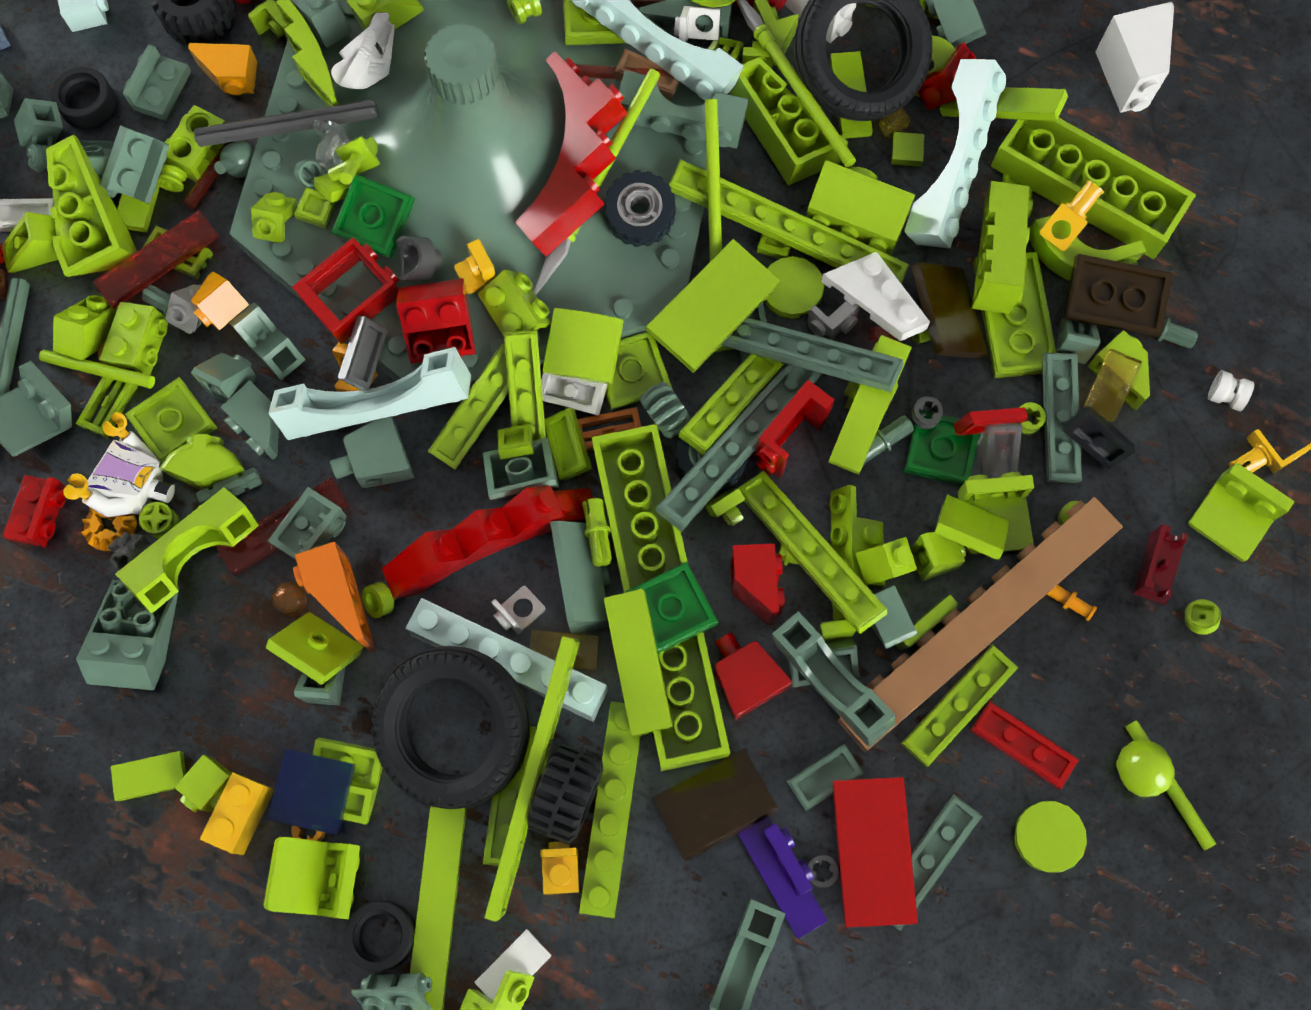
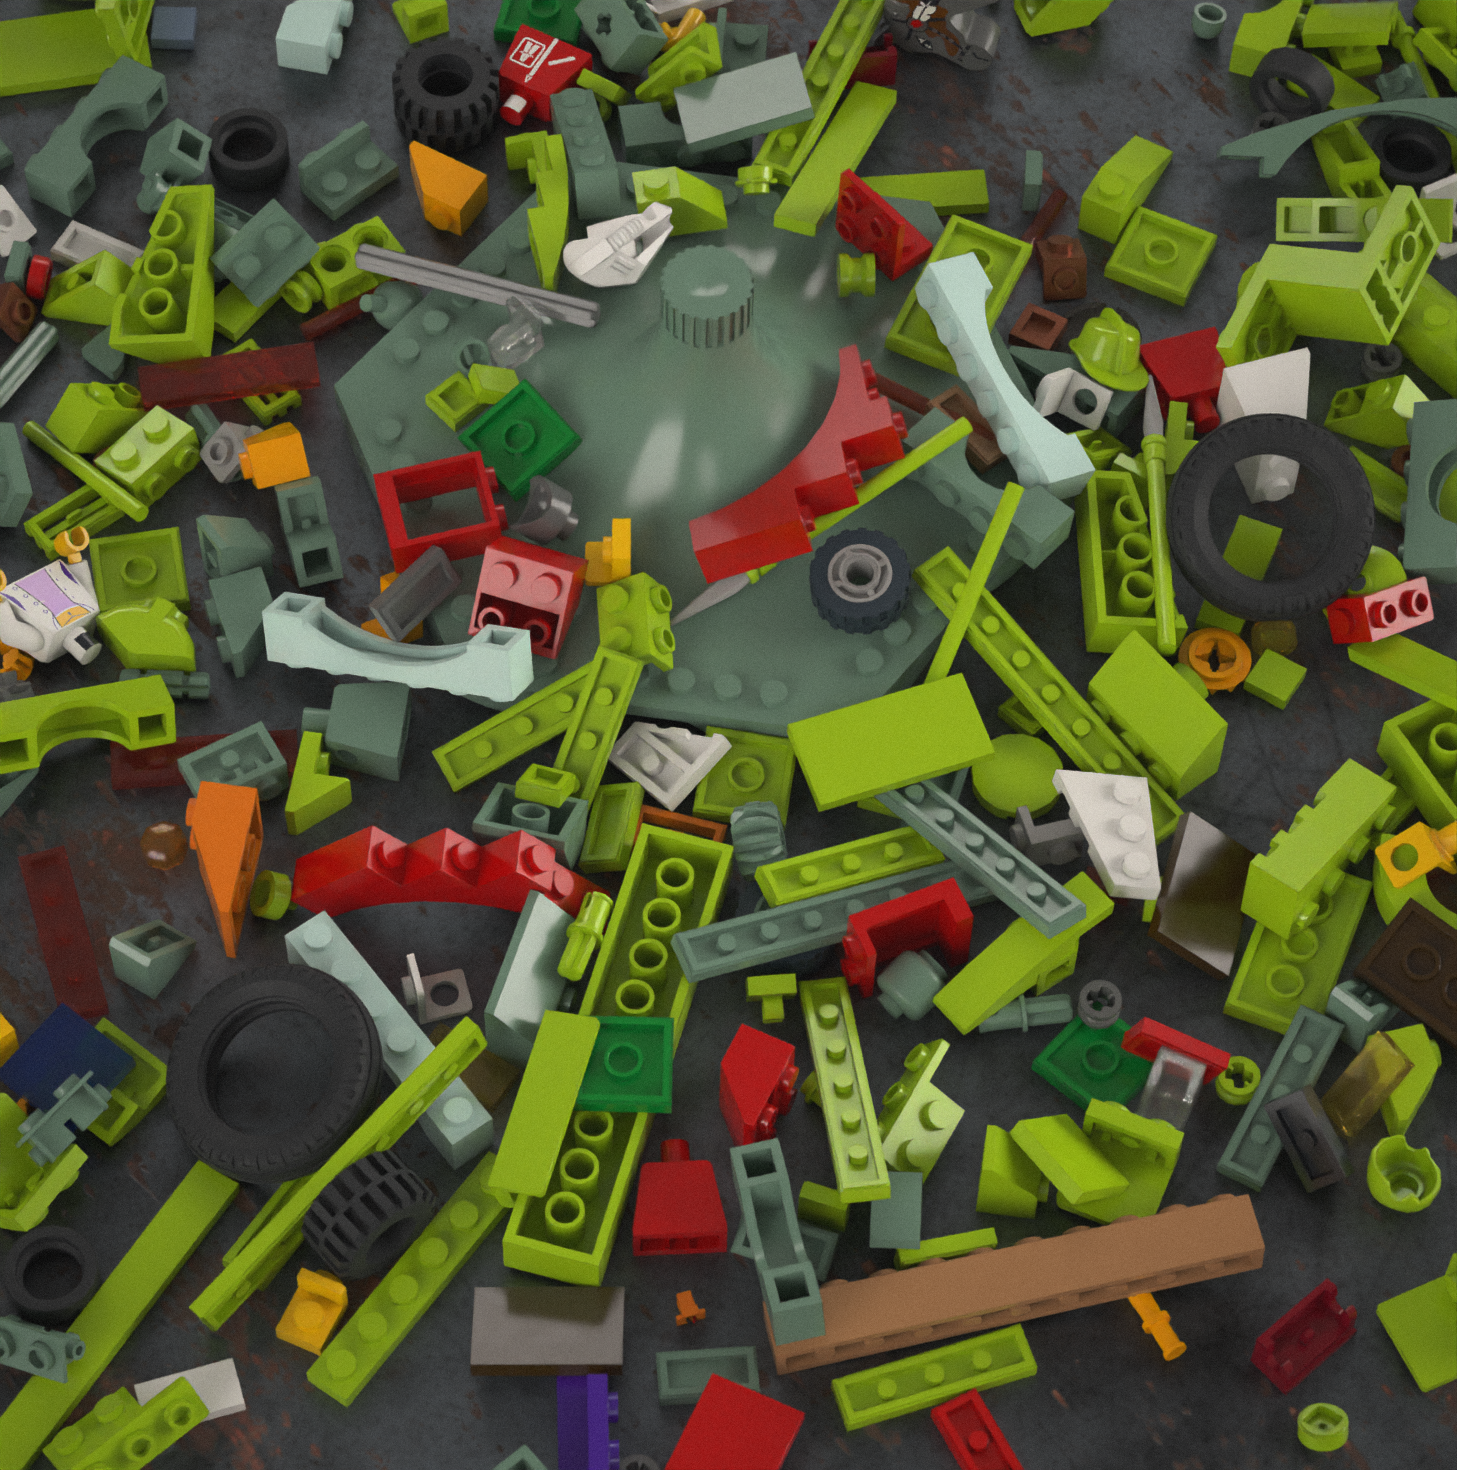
camera: 25 degrees right, 15 degrees down
lime wheel [139,501,180,539] -> none
lime bracket [251,192,297,243] -> none
lime plate [266,611,364,685] -> none
lime arm [328,136,380,185] -> none
lime slope [542,308,624,384] -> none
lime slope [855,536,917,585] -> none
light aqua arch [904,59,1006,248] -> none
none -> sand green hinge [15,1070,112,1167]
none -> clear red tile [18,845,109,1025]
none -> sand green tile [81,324,126,381]
none -> lime slope [285,731,352,835]
none -> orange piece [676,1290,706,1326]
none -> sand green head [877,949,948,1021]
none -> light orange gear [1177,627,1252,695]
none -> lime hair [1366,1134,1441,1213]

